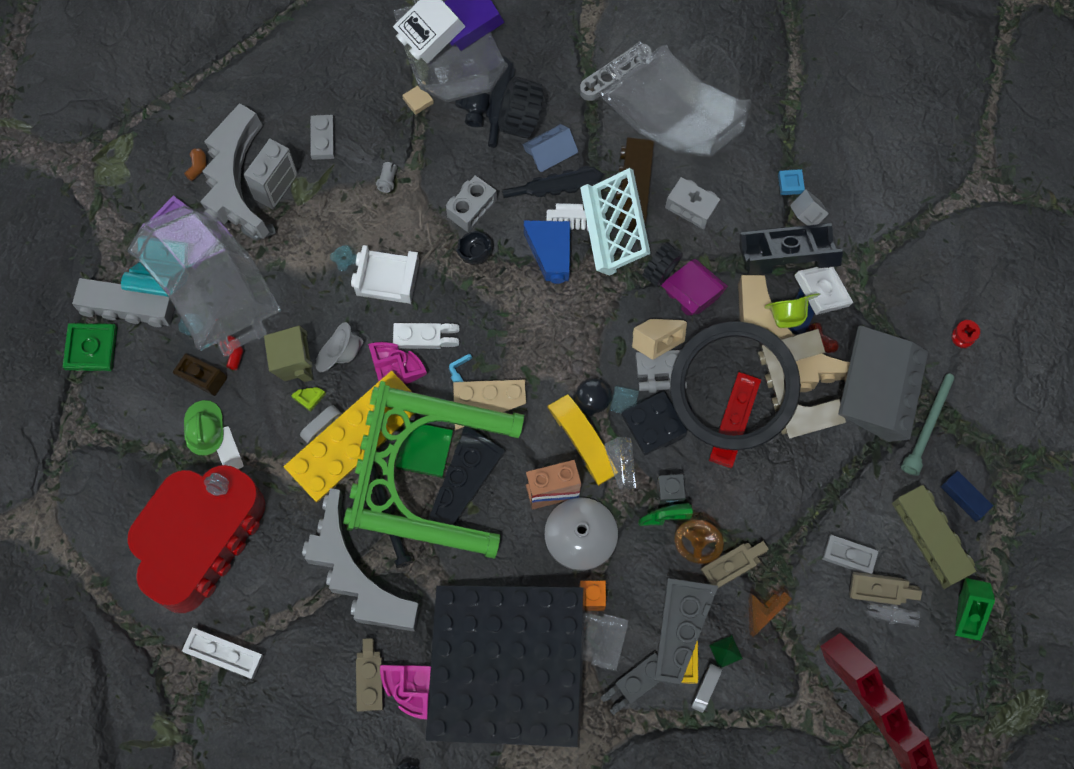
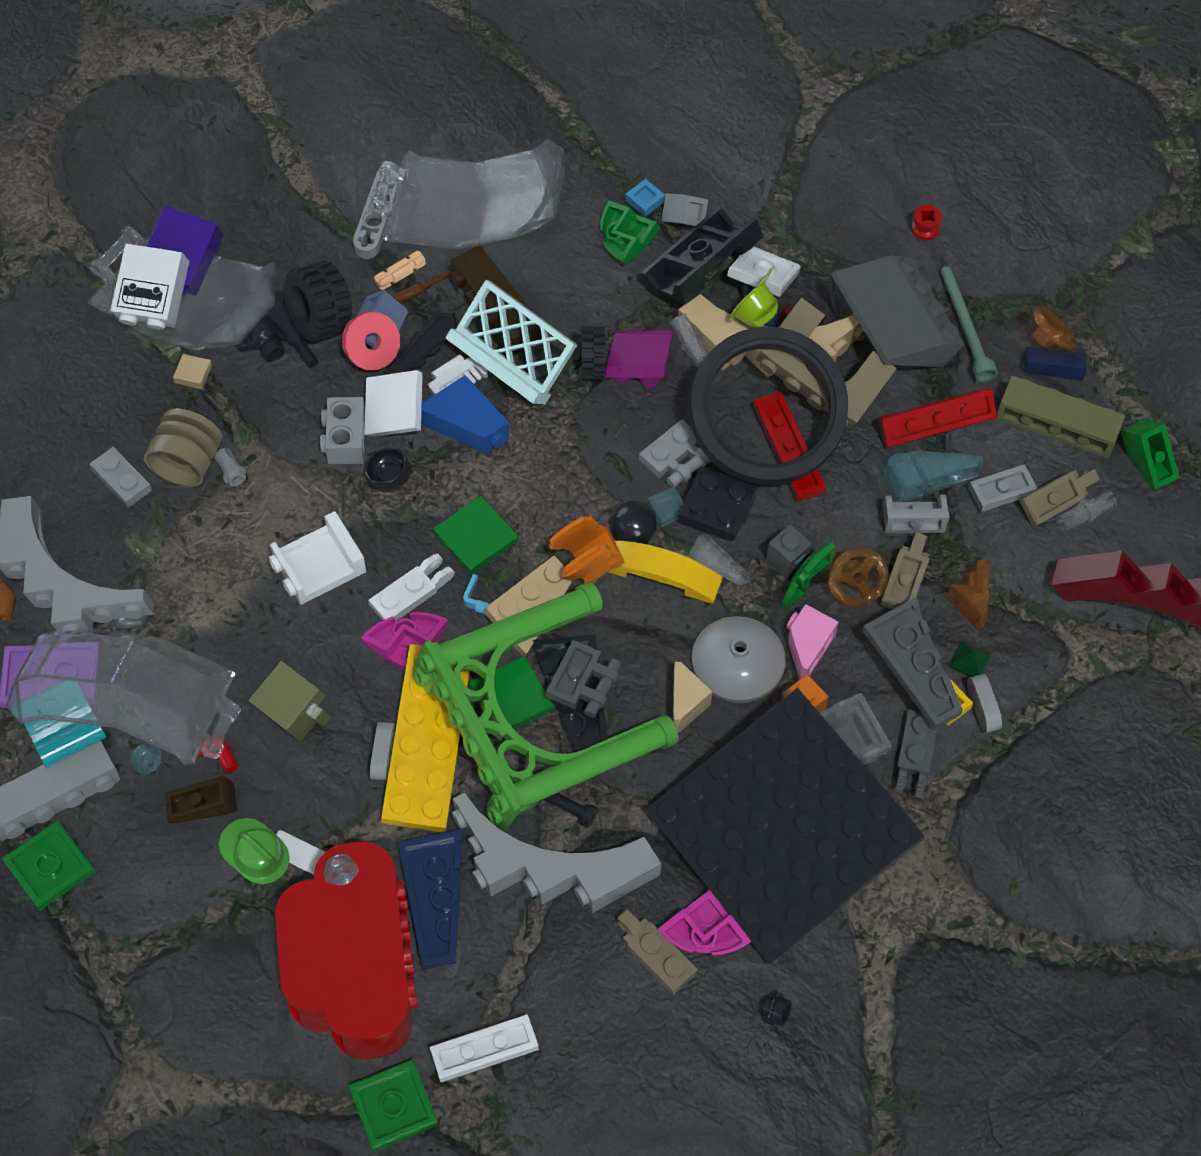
camera: 40 degrees left, 10 degrees down
light grey brick [244,139,298,209] -> none
lime tile [291,387,326,412] -> none
light grey piece [315,322,363,372] -> none
clear light blue plate [330,245,357,271] -> none
nougat panel [526,460,581,510] -> none
tan slope [632,319,687,360] -> none
light grey brick [665,177,721,229] -> none
none -> dark tan wheel [144,408,223,487]
none -> coral tile [342,311,400,370]
none -> green tile [348,1059,438,1152]
none -> white tile [364,370,423,437]
none -> light nougat axle [374,251,426,290]
none -> reddish brown piece [392,270,452,304]
none -> dark blue wing [398,829,463,970]
none -> green tile [433,496,519,575]
none -> dark grey plate [546,640,622,718]
none -> orange piece [549,515,624,584]
none -> green brick [600,200,660,264]
none -> clear pin [669,313,708,369]
none -> tan slope [673,662,712,733]
none -> bright pink slope [786,604,838,680]
none -> red plate [878,387,997,448]
none -> light grey hinge [882,495,949,533]
none -> clear light blue slope [883,450,984,502]
none -> clear orange piece [1032,305,1076,351]

